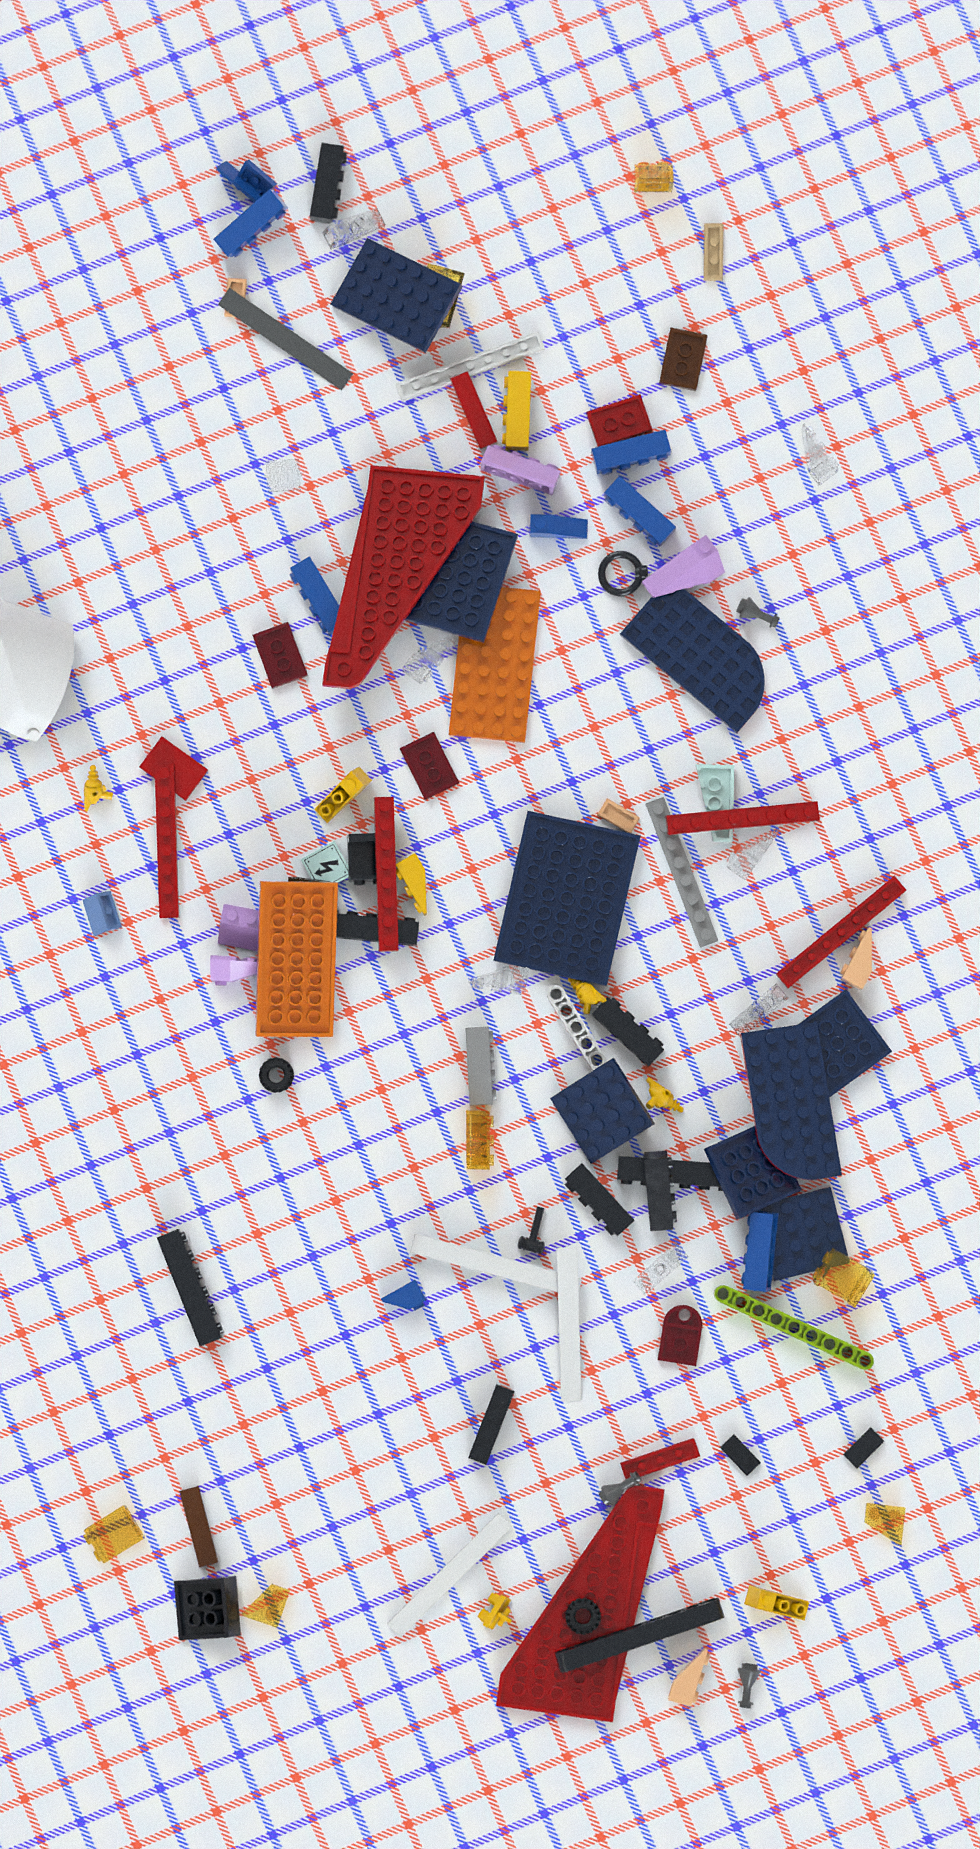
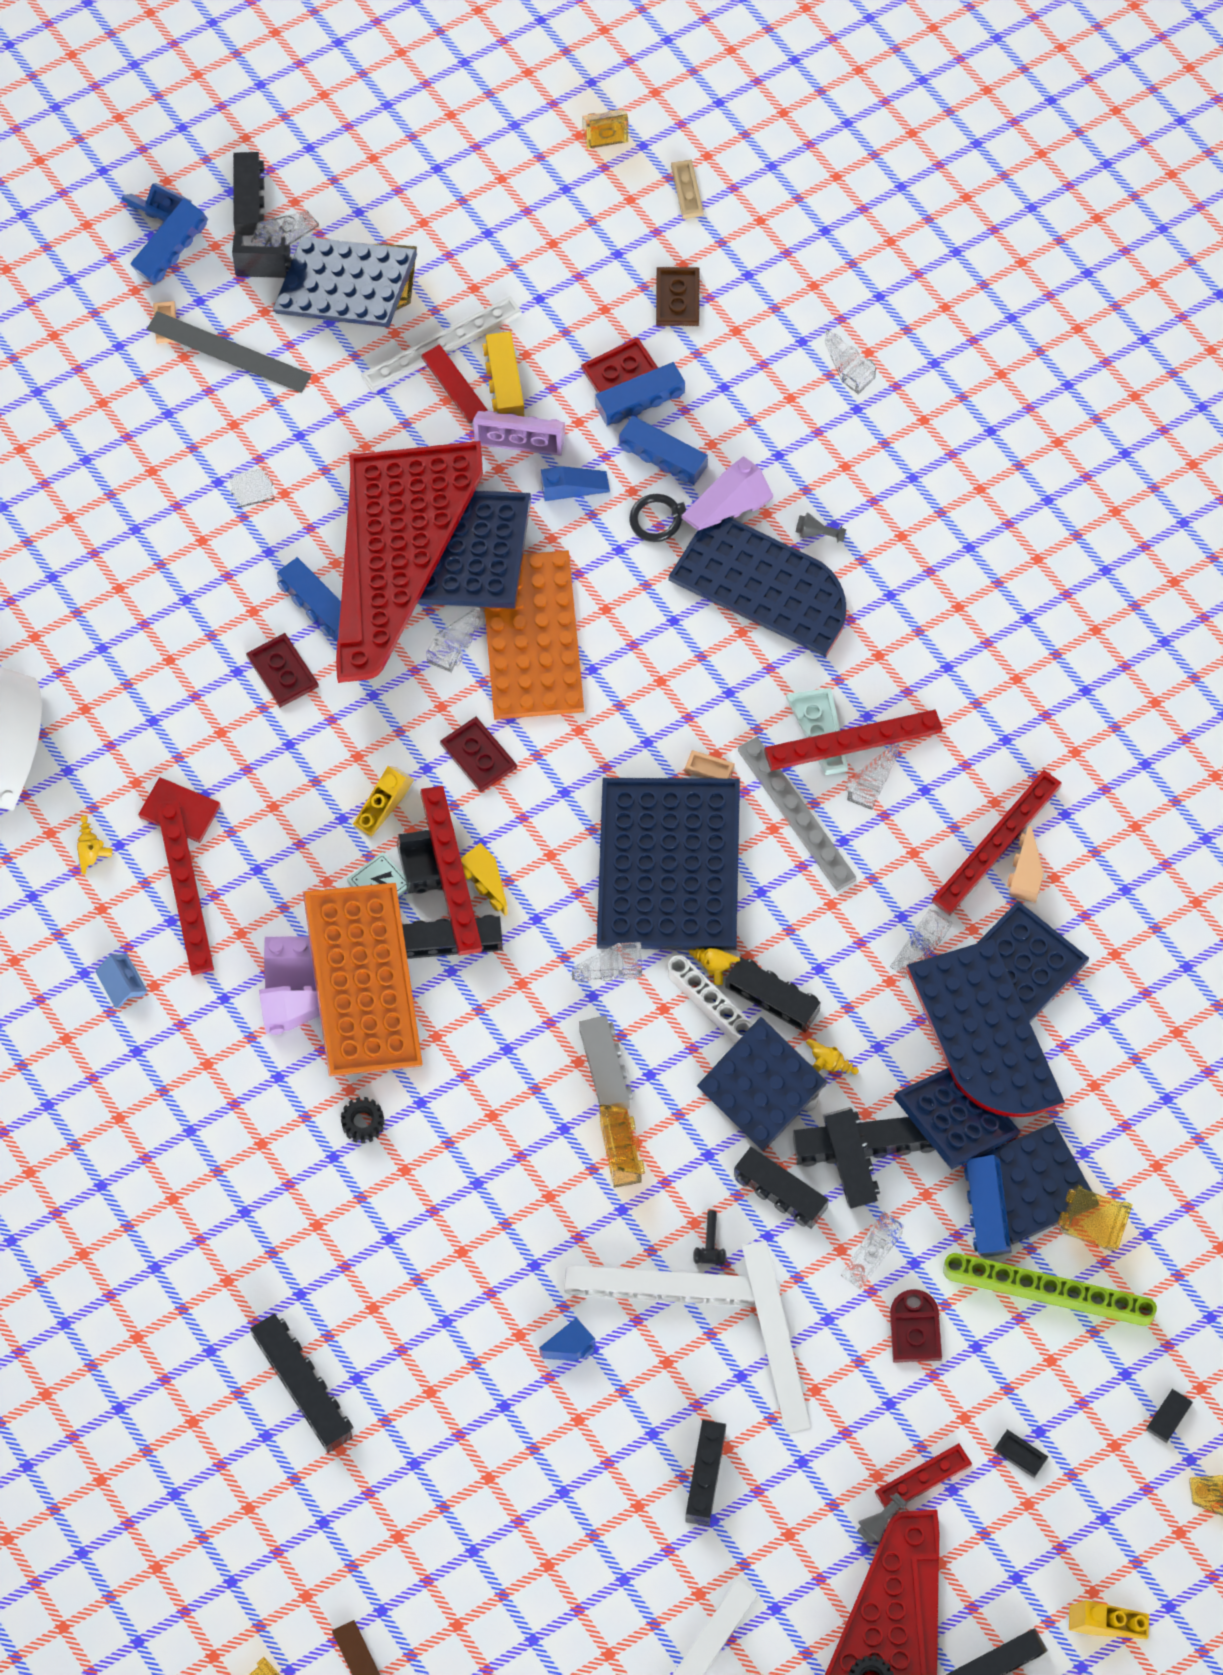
camera: 10 degrees left, 20 degrees down
none -> black panel [232,234,292,278]

